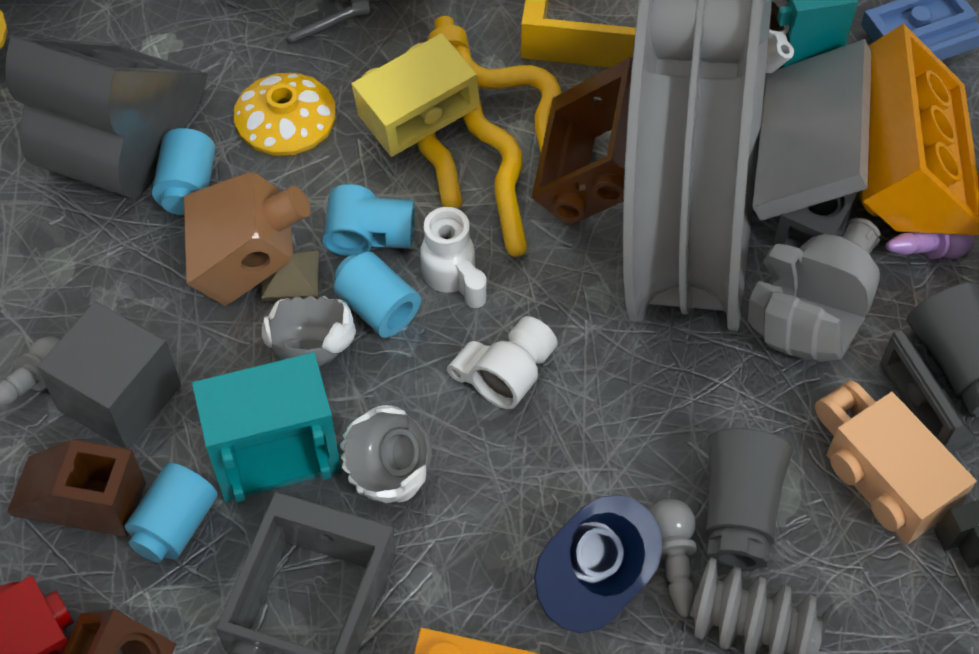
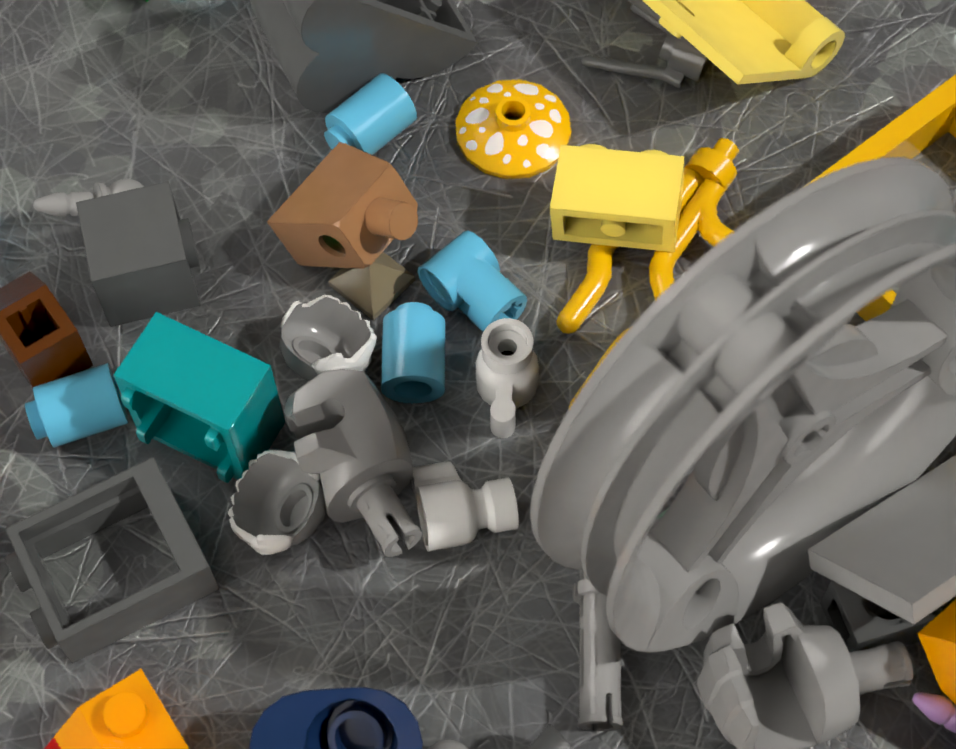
camera: 45 degrees right, 5 degrees up
none -> light grey piece [284,369,422,557]
none -> light grey pin [573,570,623,731]

